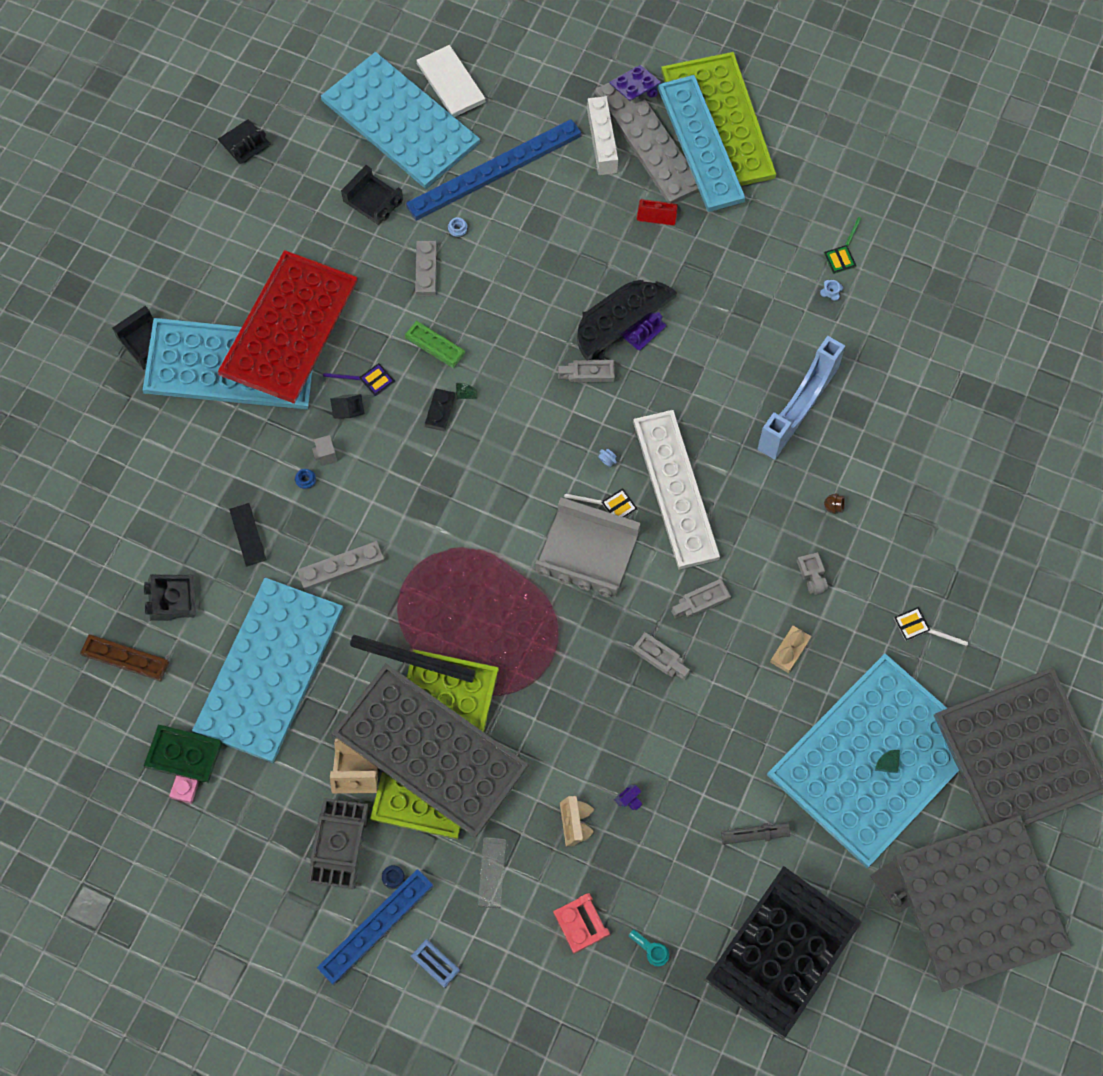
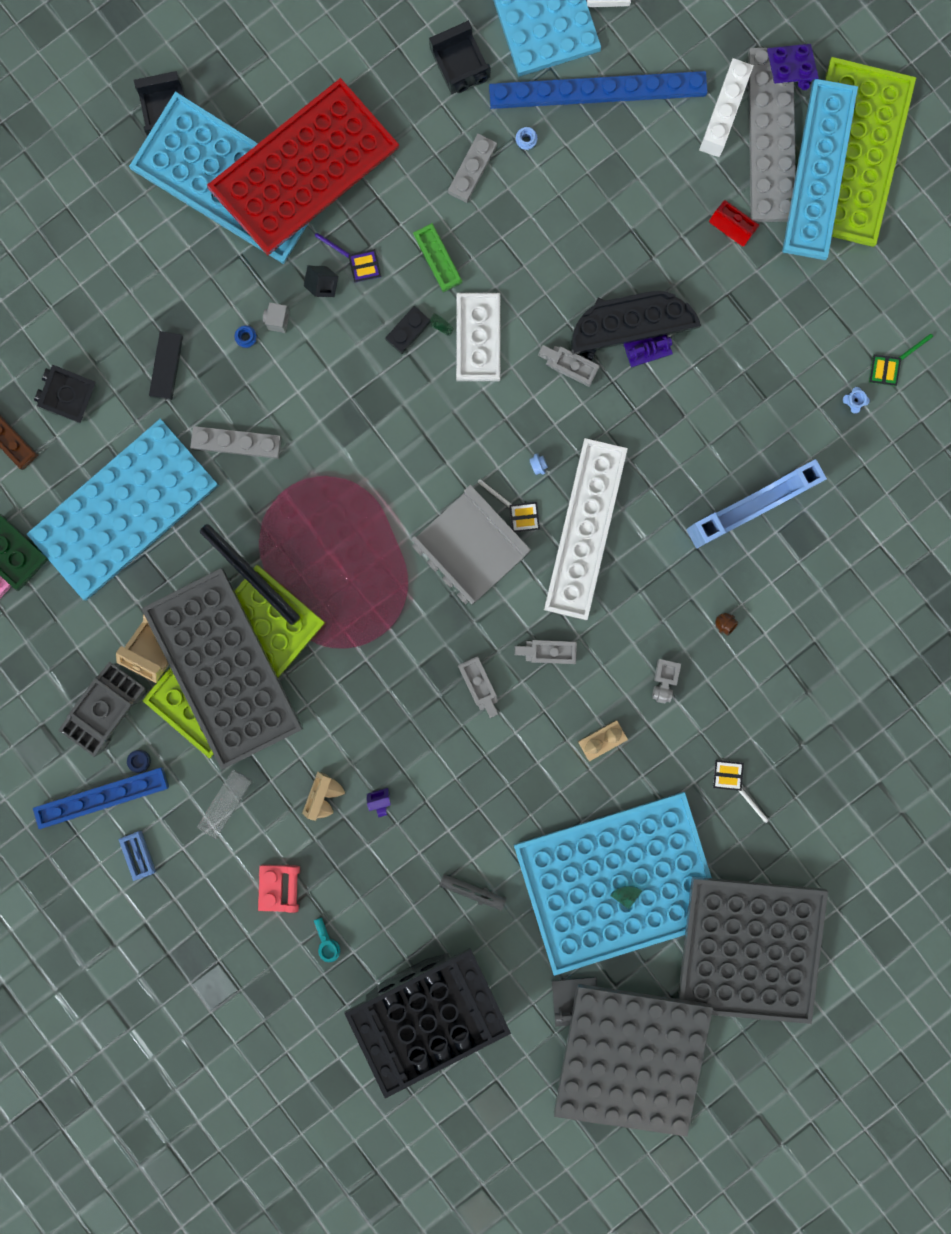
camera: 30 degrees right, 20 degrees up
none -> white tile [456,293,500,381]

